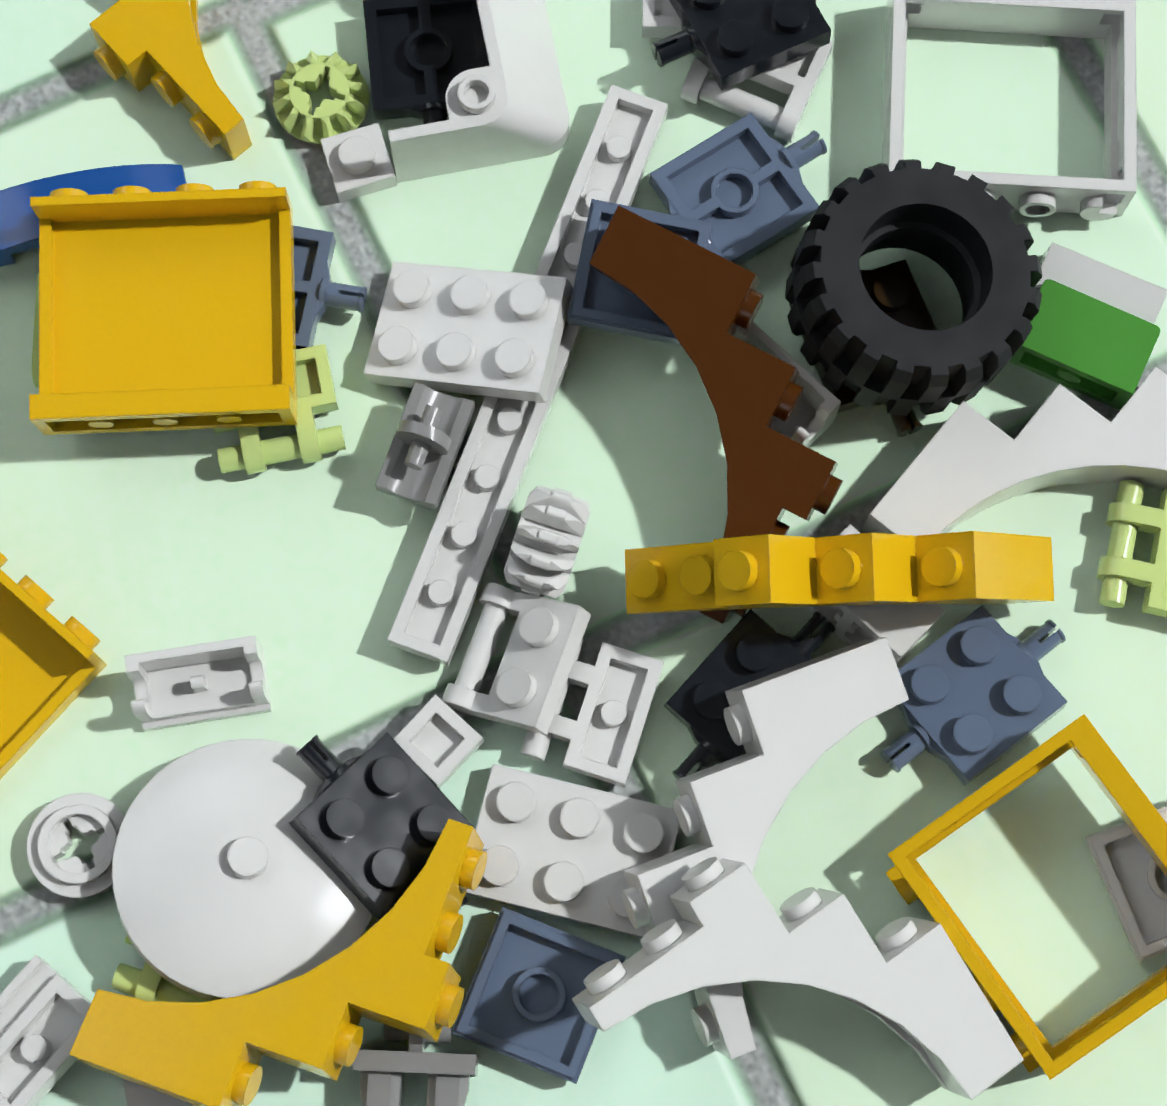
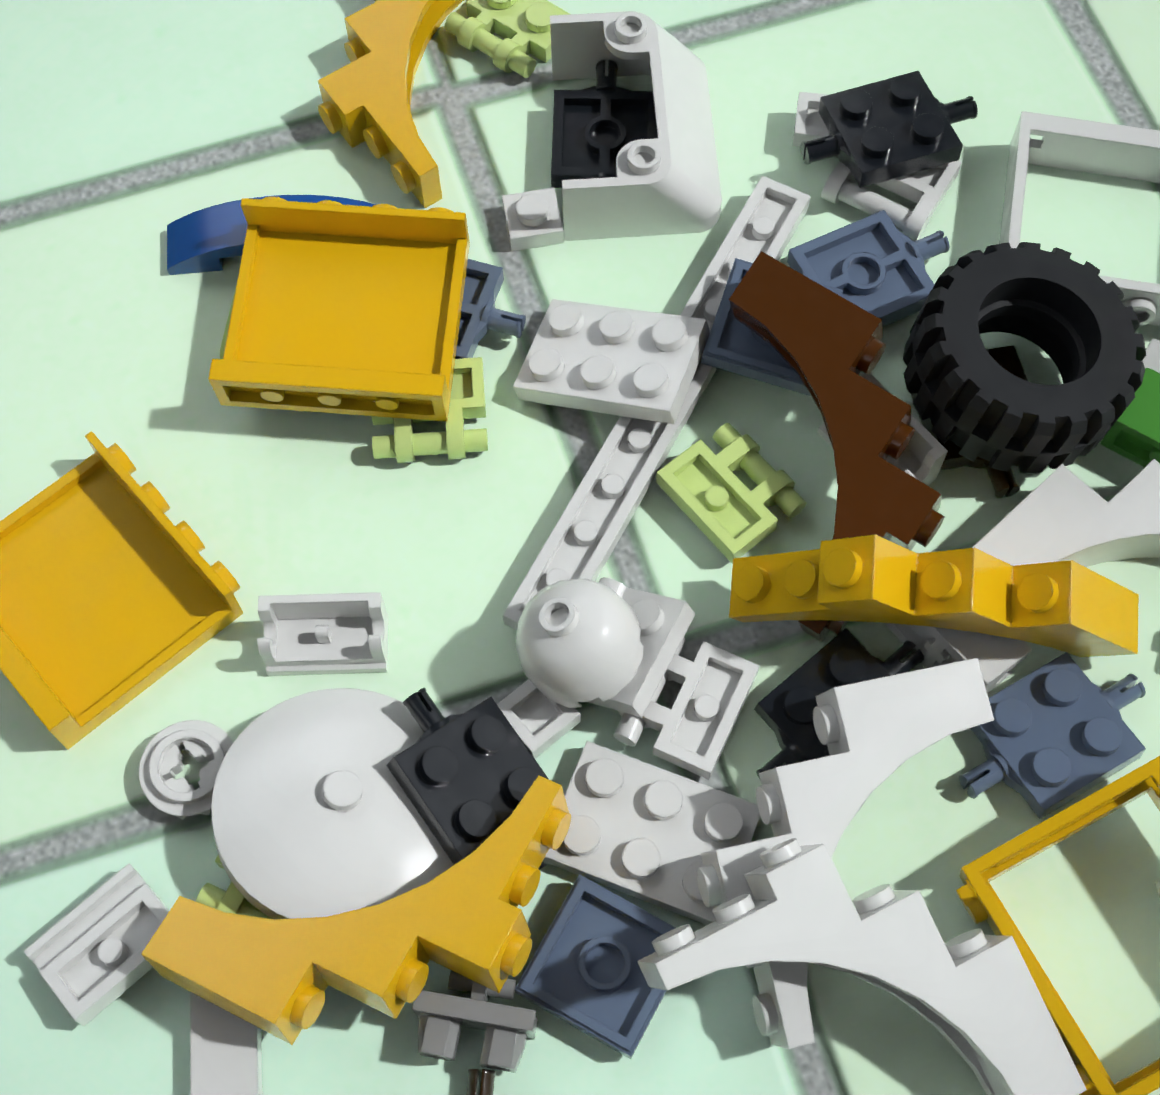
camera: 10 degrees right, 10 degrees down
yellowish green gear [273,50,369,144] -> none
light grey hips [375,382,475,510] -> none
white gear [504,485,591,599] -> none
none -> white cylinder [515,579,644,708]
none -> yellowish green plate [656,423,807,563]

